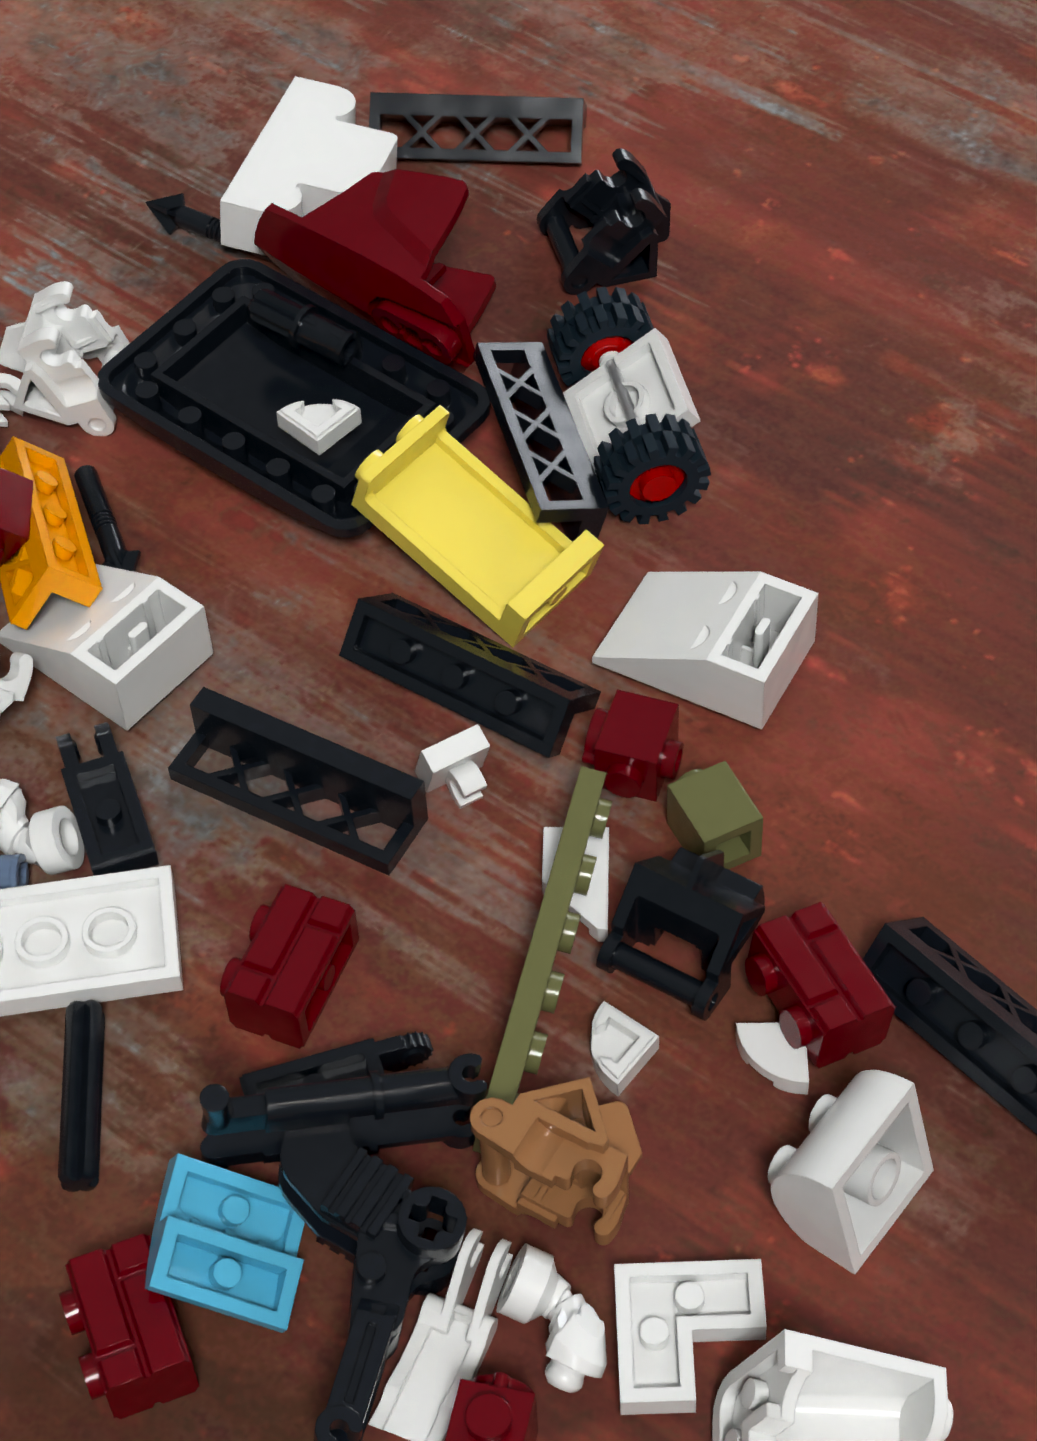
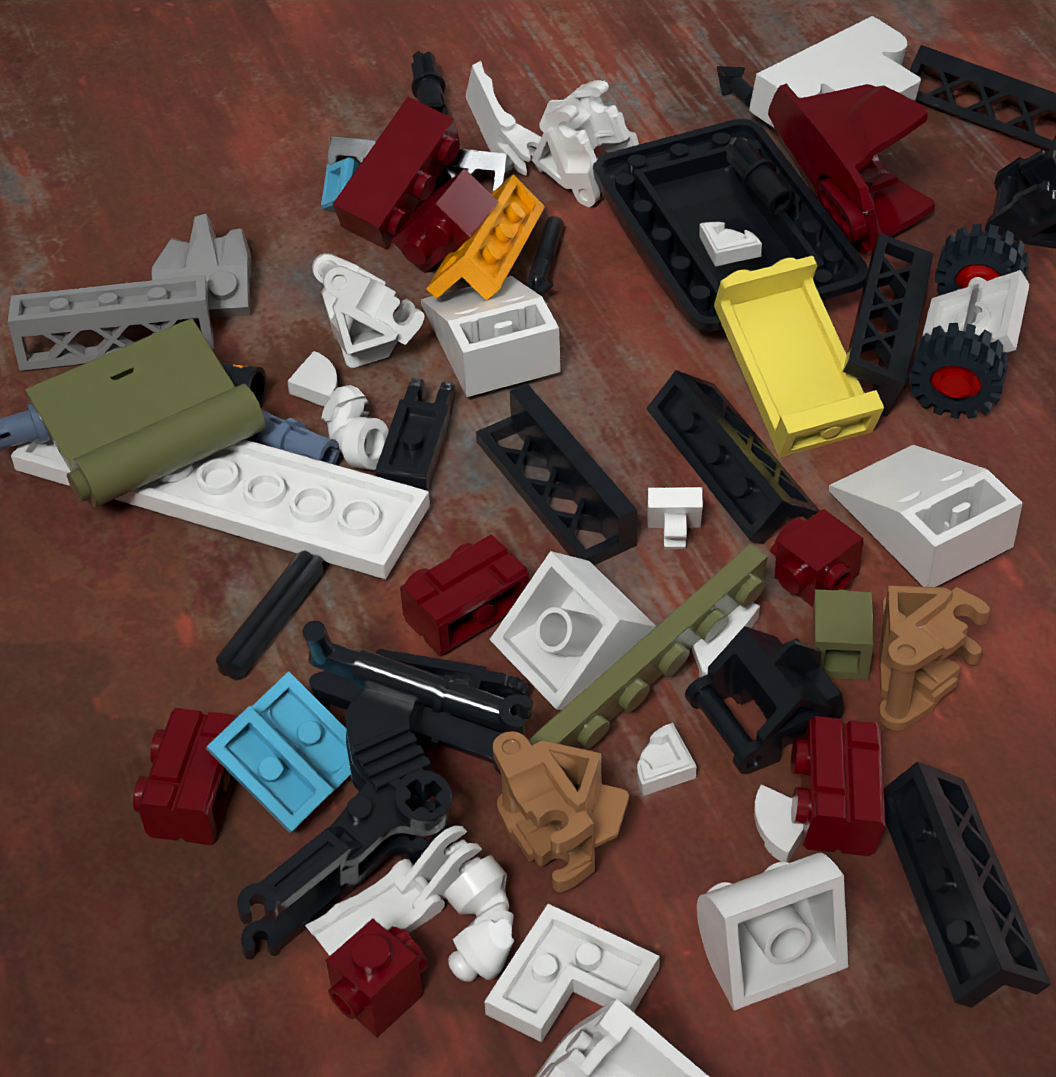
camera: 30 degrees right, 5 degrees down
none -> white slope [490,551,656,710]
none -> medium nougat piece [879,586,990,731]

